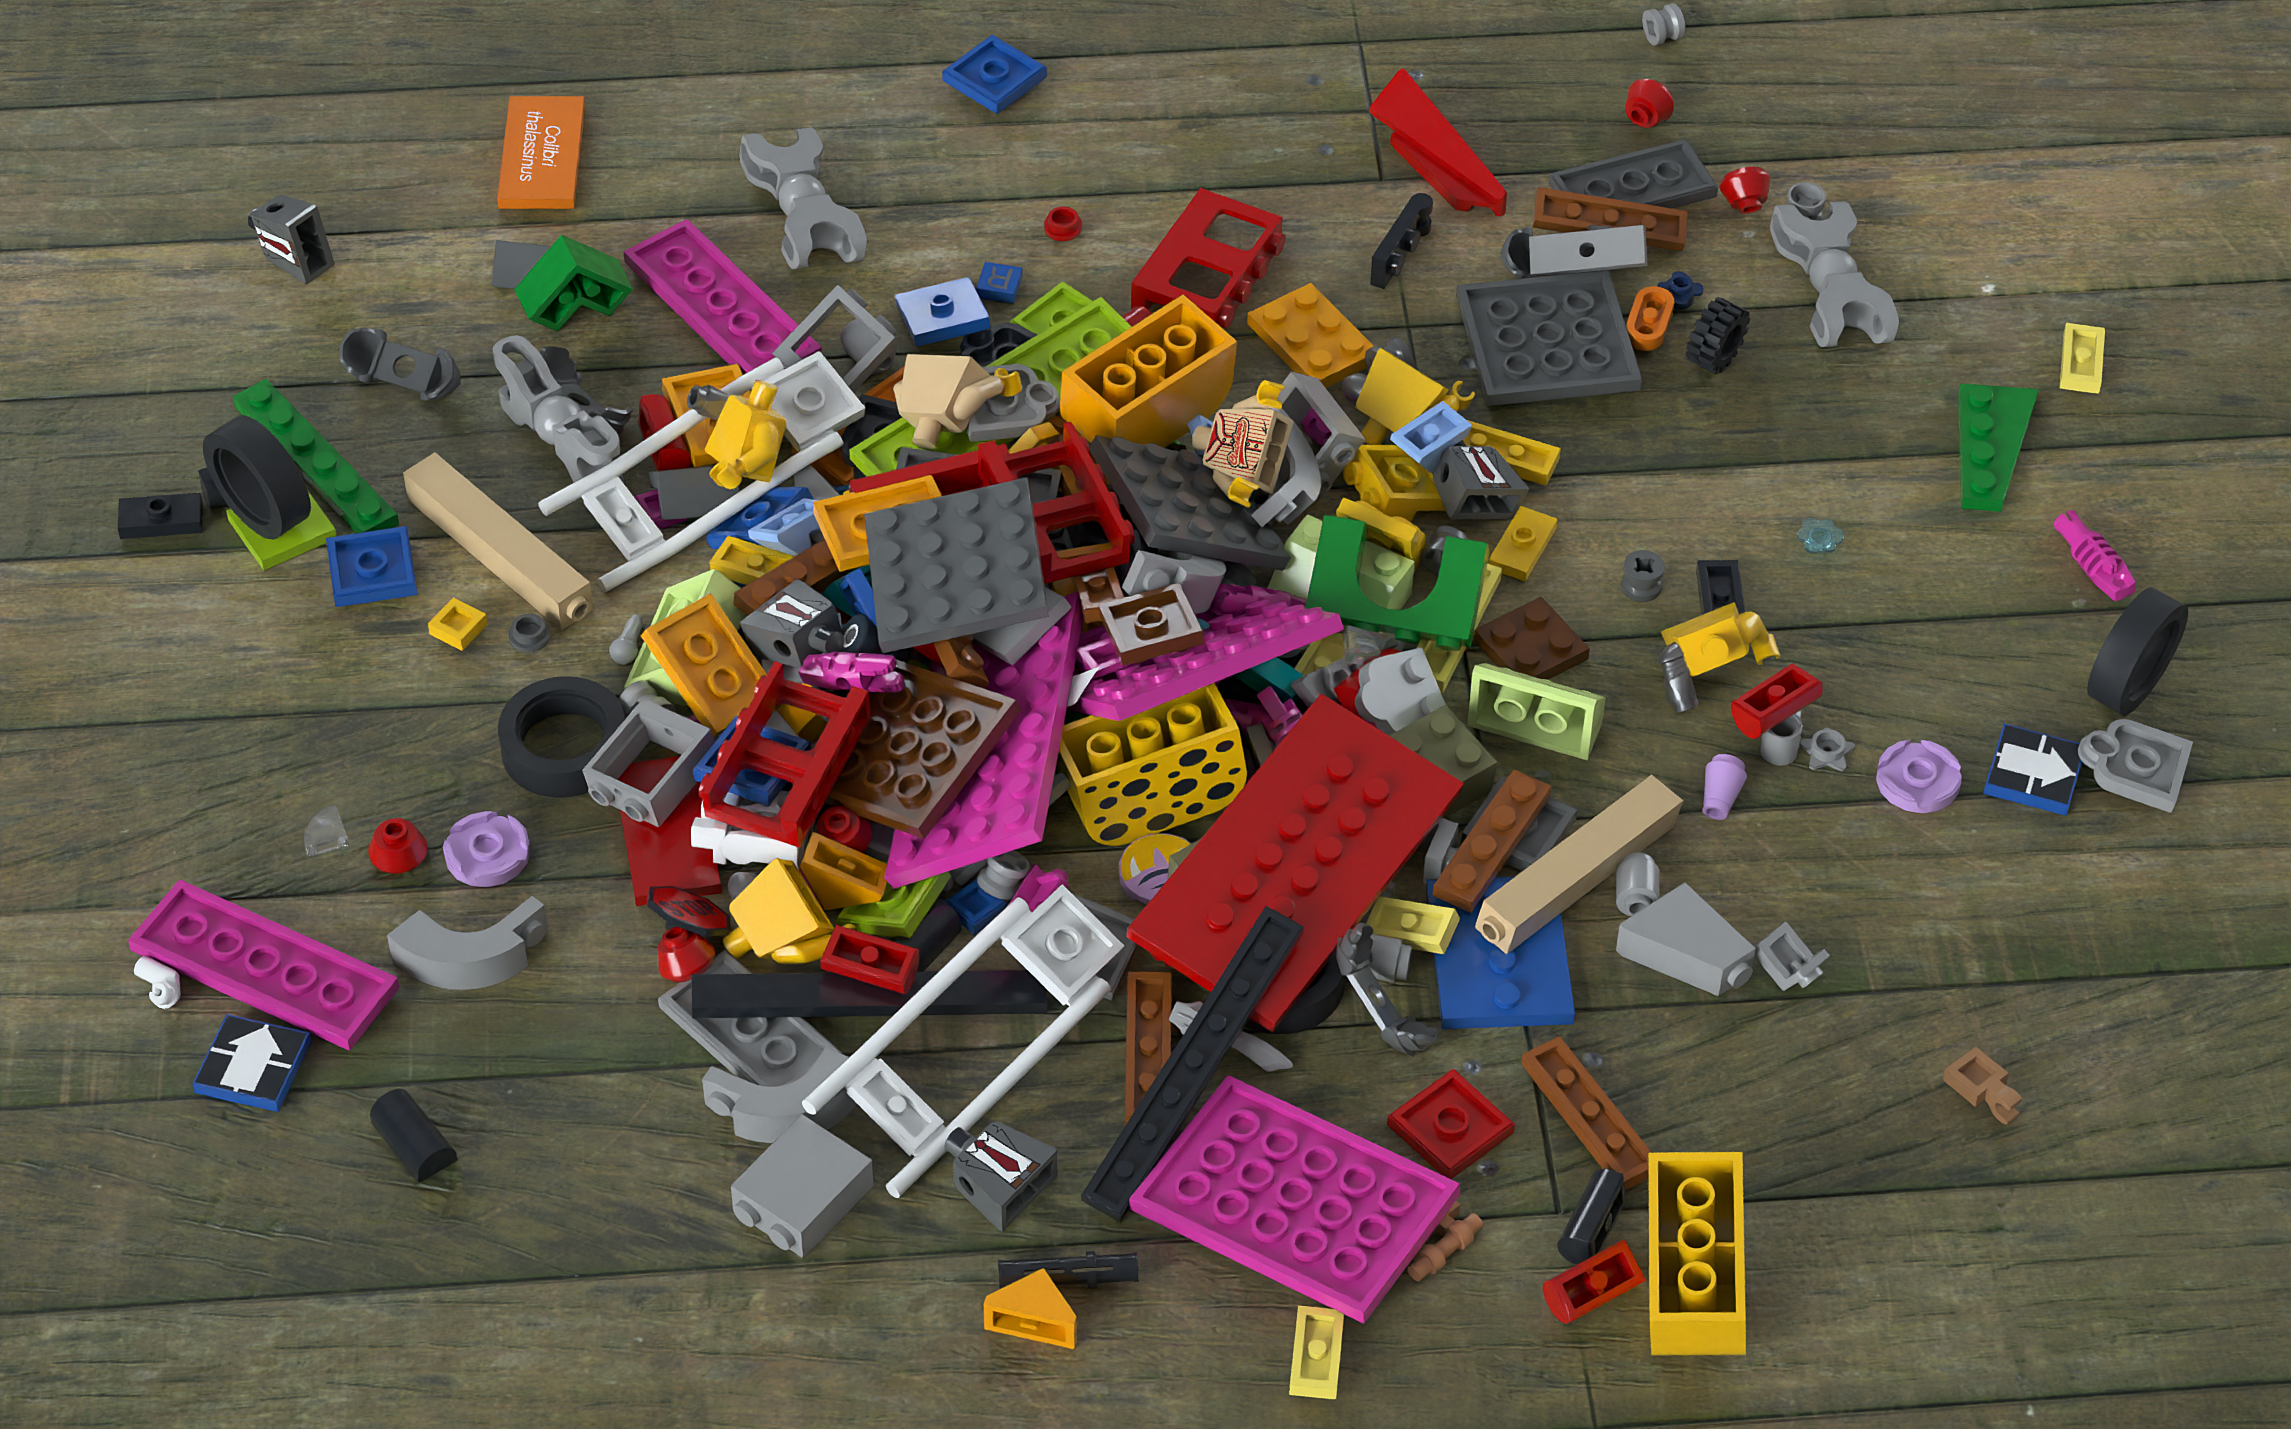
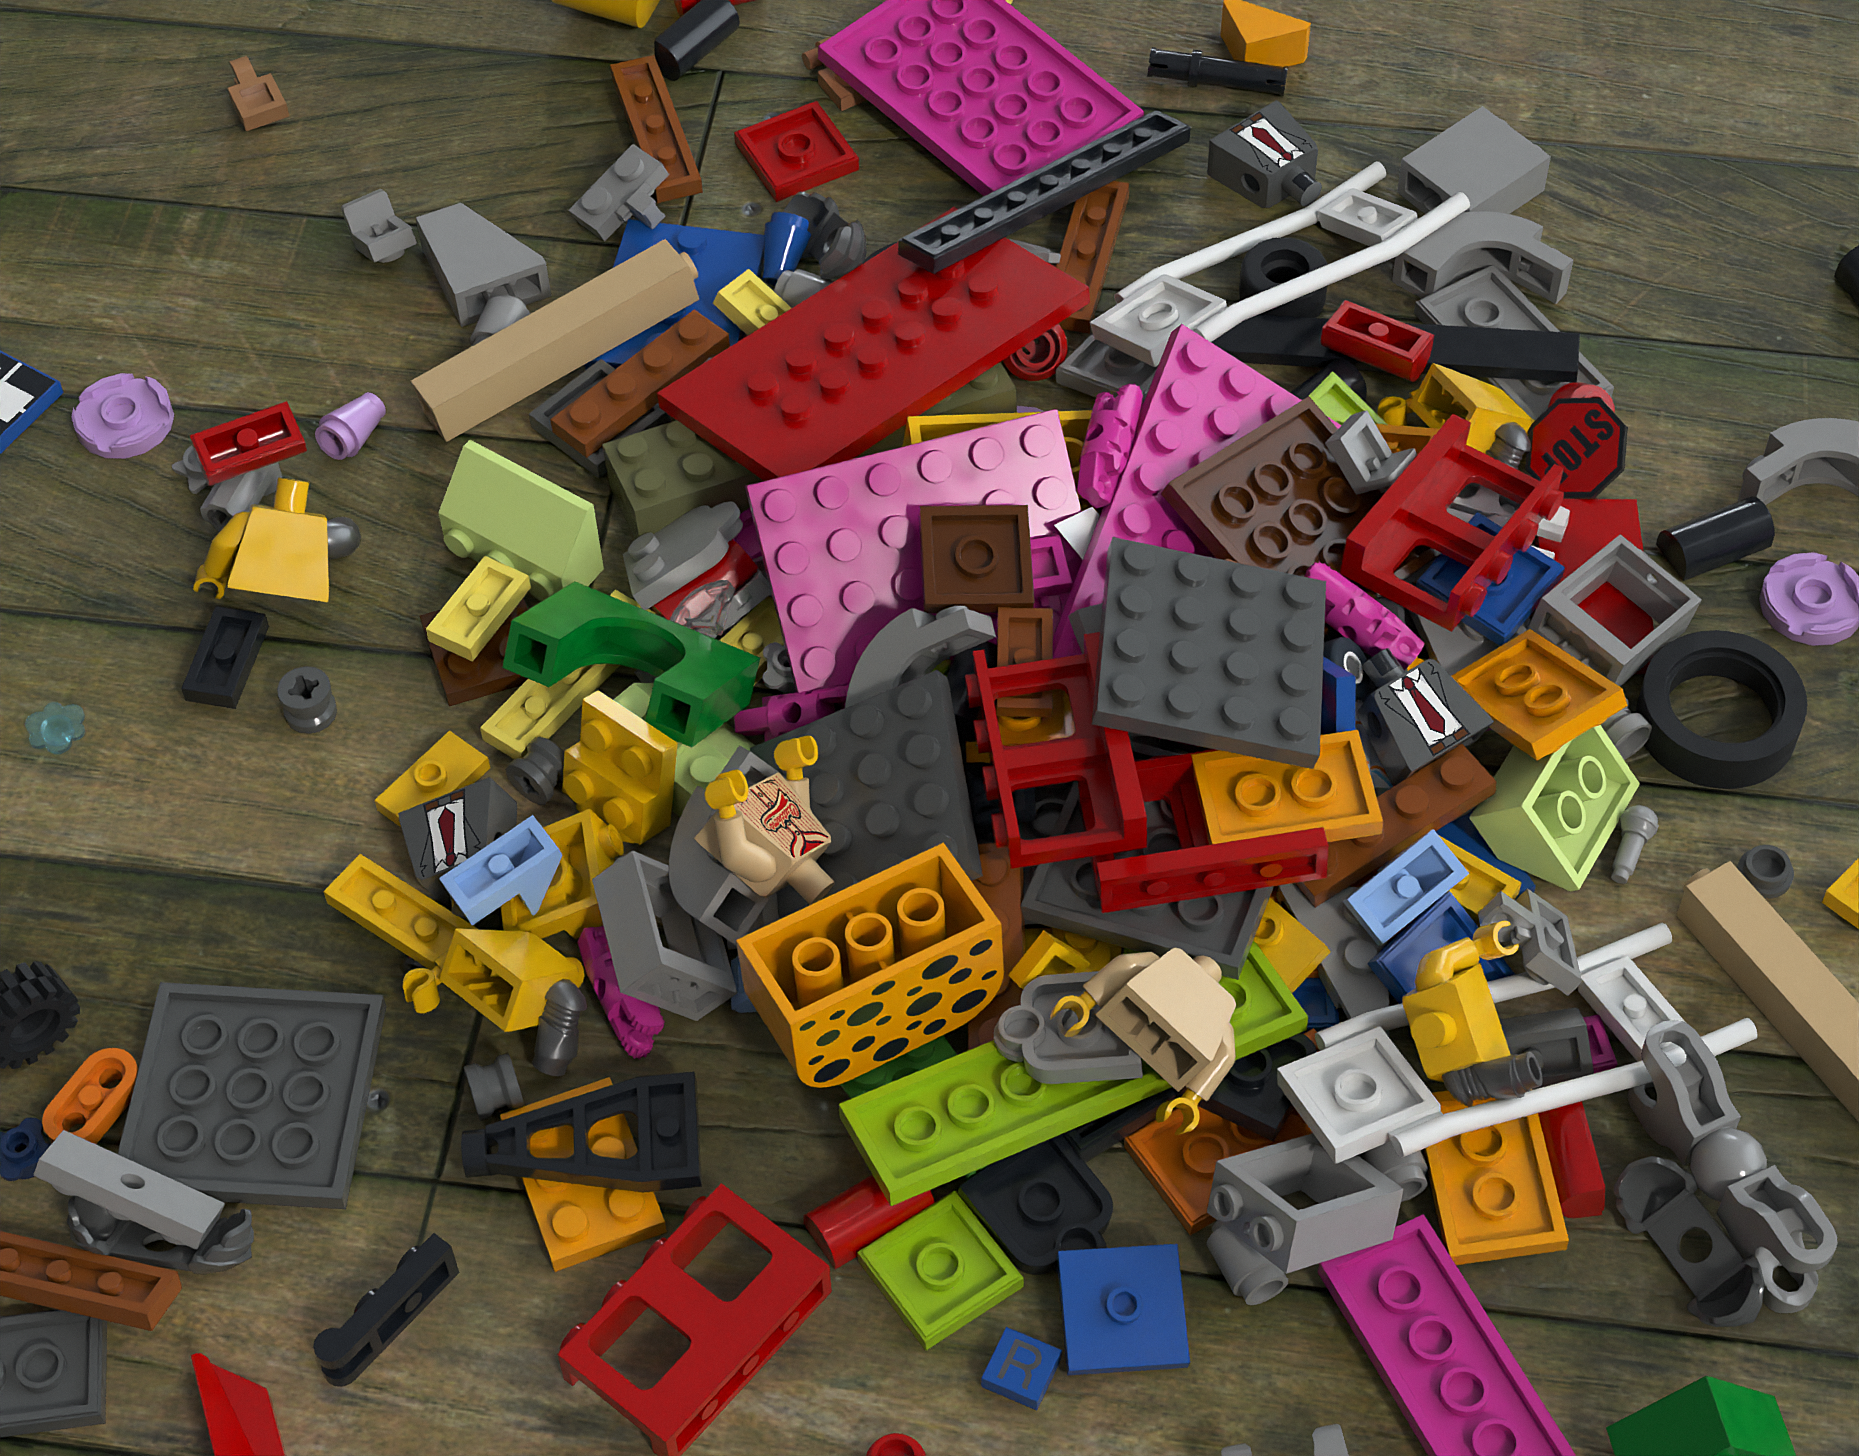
camera: 165 degrees left, 5 degrees up
none -> light yellow plate [426,556,531,662]
none -> black plate [461,1071,702,1193]
none -> light grey hinge [568,144,669,241]
none -> blue cone [762,212,811,286]
none -> dark pink hinge [1077,383,1143,509]
none -> black tyre [1239,238,1327,318]
none -> light grey bracket [1325,410,1418,495]
none -> light grey hinge [1478,888,1582,996]
none -> black brick [1656,496,1775,581]

